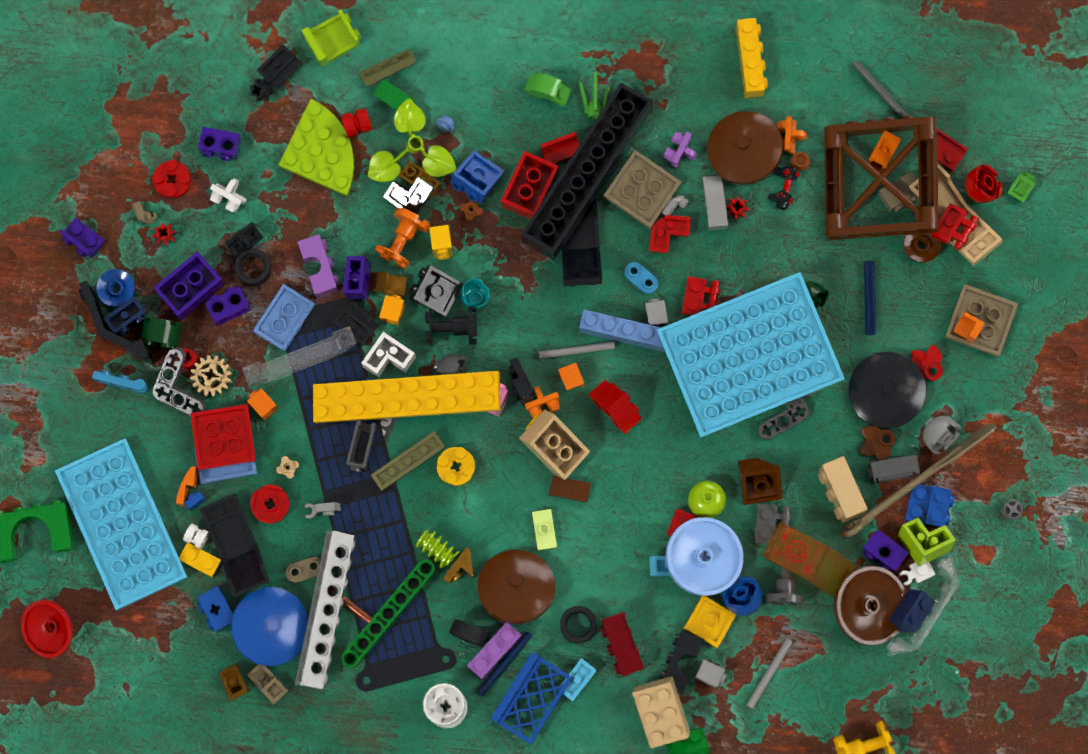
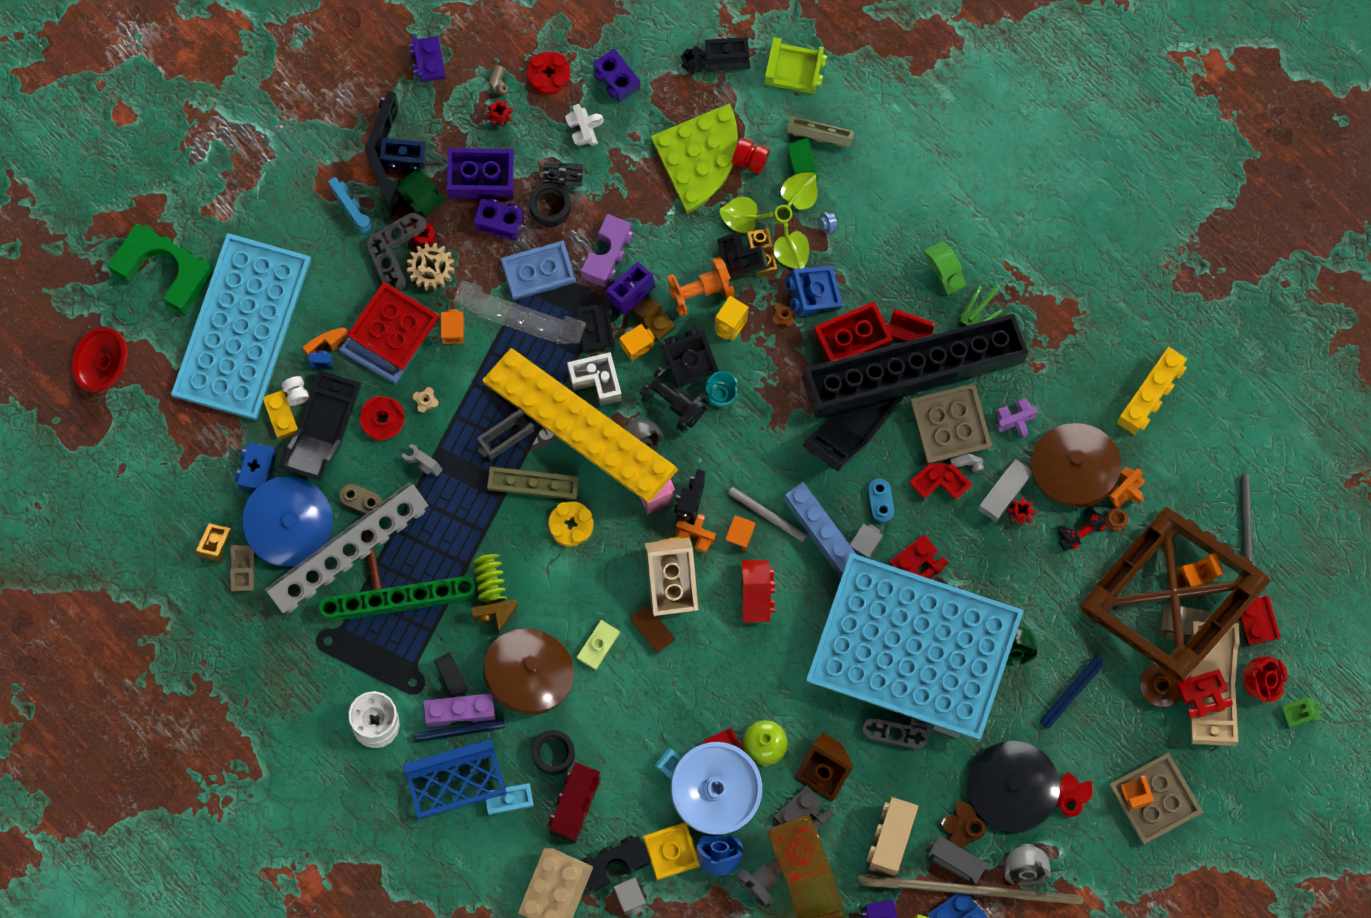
camera: 35 degrees right, 5 degrees down
blue dish [96,269,135,307] -> none

